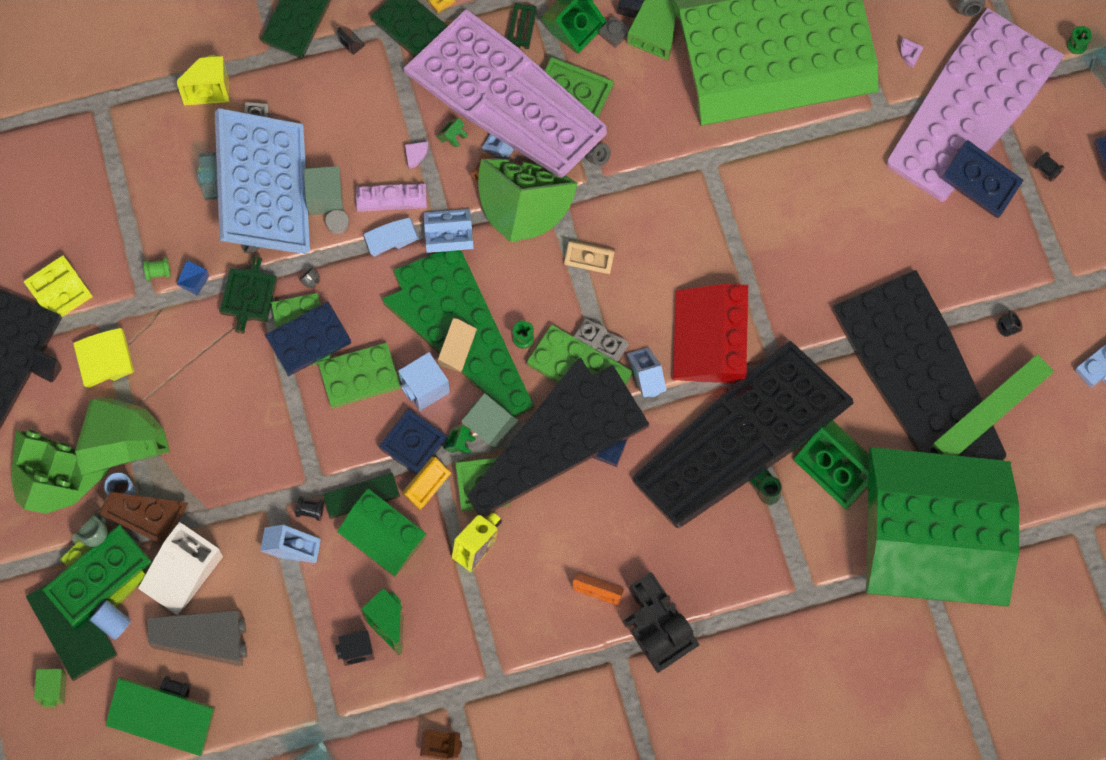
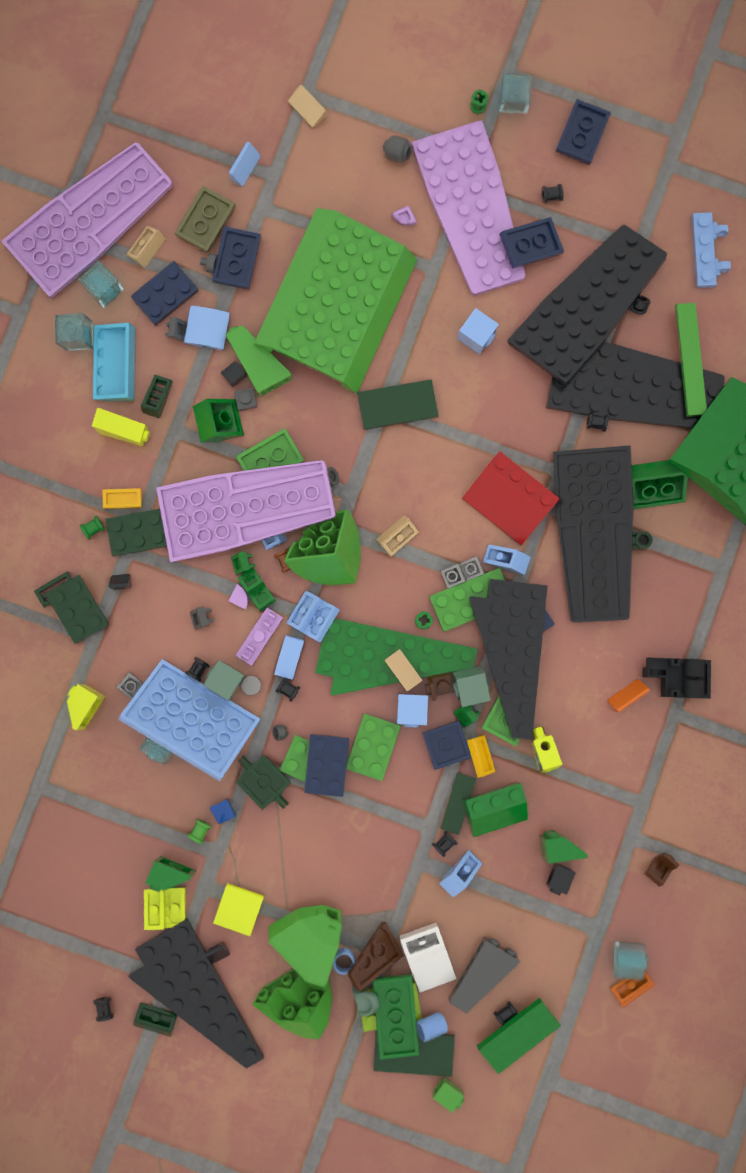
camera: 60 degrees left, 15 degrees up
dark green tile [508,3,537,50] -> none
none -> green slope [145,856,196,892]
none -> black bush [185,656,210,682]
none -> dark grey tile [190,606,214,630]
none -> green slope [237,568,276,612]
none -> black bush [275,678,301,702]
none -> dark green tile [357,379,438,430]
none -> reddish brown bracket [425,672,454,701]
none -> light blue head [457,308,499,354]
none -> black wing [508,225,667,386]
none -> black bush [586,412,609,432]

